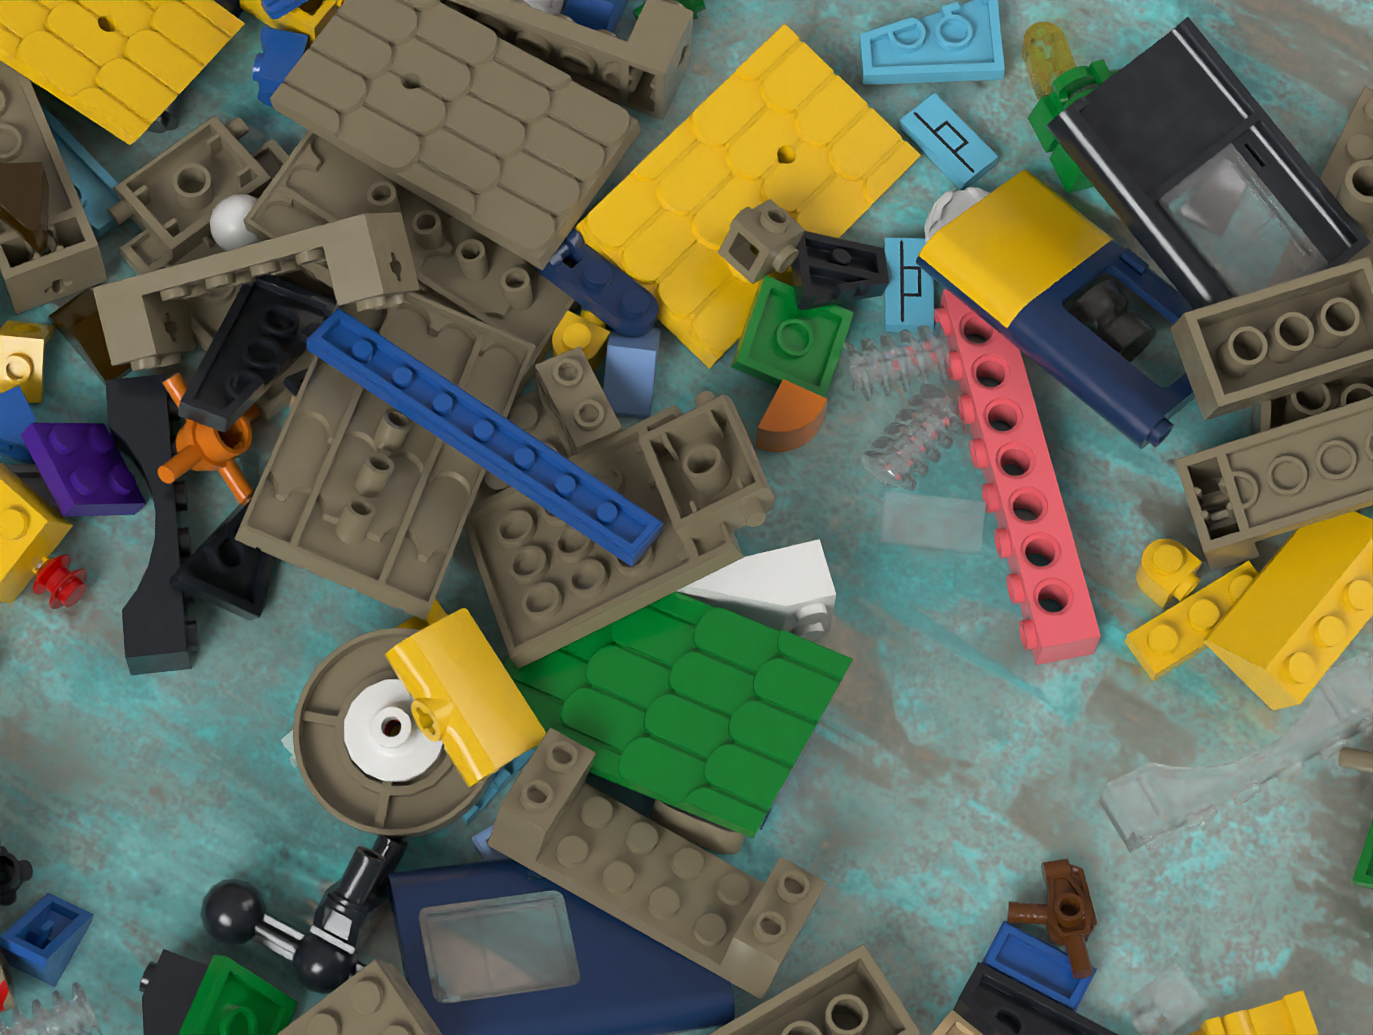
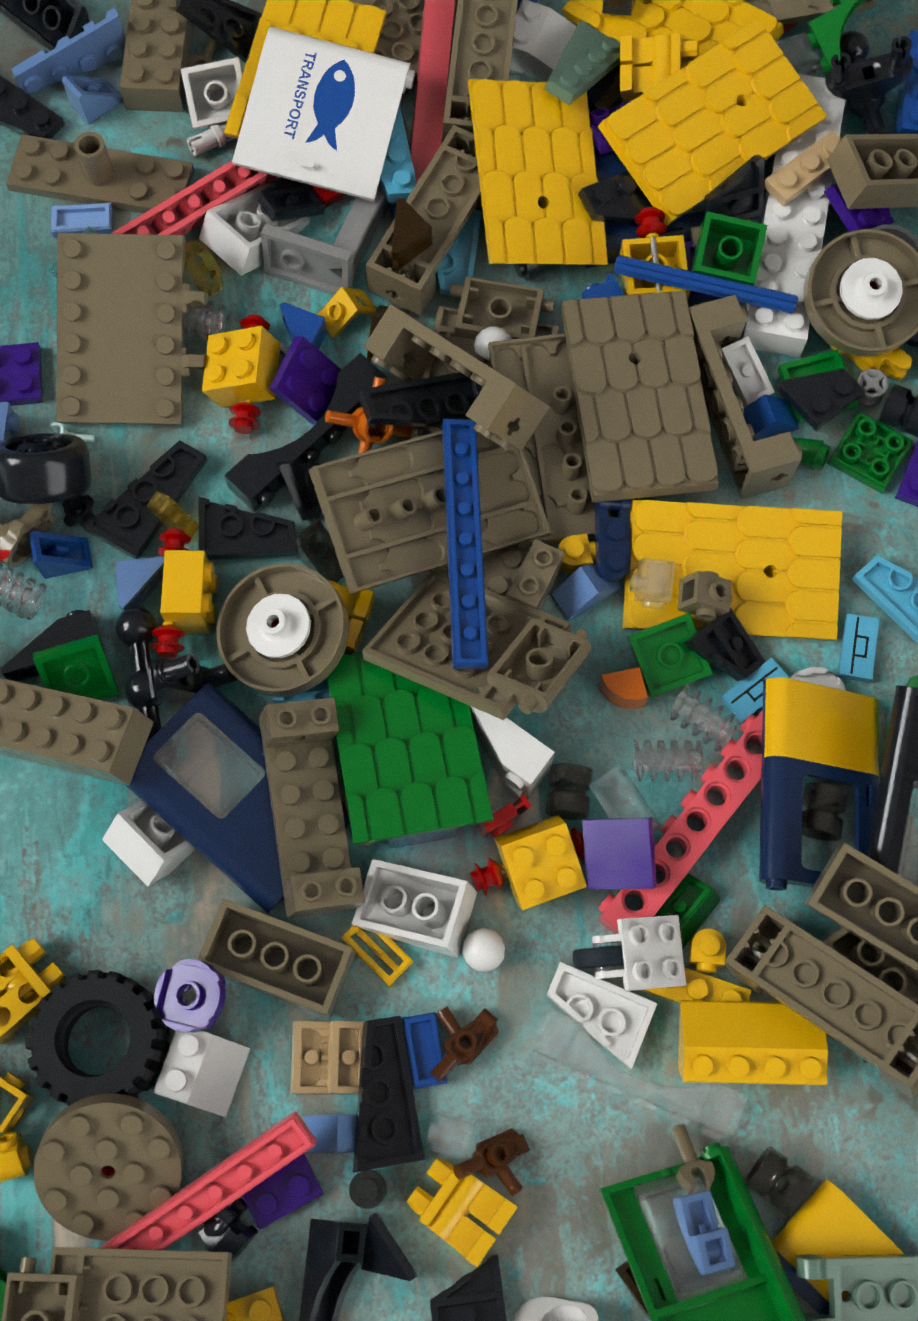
camera: 55 degrees right, 5 degrees up
yellow panel [384,608,546,788] -> none
none -> black wing [82,440,207,559]
none -> medium blue slope [115,556,164,612]
none -> clear yellow beam [147,491,199,538]
none -> yellow brick [151,528,218,658]
none -> black wing [198,497,296,560]
none -> clear smoke slope [293,519,344,583]
none -> yellow tile [341,926,414,987]
none -> white slope [352,859,477,958]
none -> reddish brown piece [453,1128,530,1196]
none -> white piece [462,928,505,972]
none -> yellow brick [470,815,587,911]
none -> red plate [476,795,531,839]
none -> clear smoke wheel [545,763,593,820]
none -> white wing [546,962,657,1070]
none -> white plate [573,915,686,991]
none -> dark purple tile [582,817,657,889]
none -> clear brick [630,558,675,609]
none -> green slope [654,873,720,950]

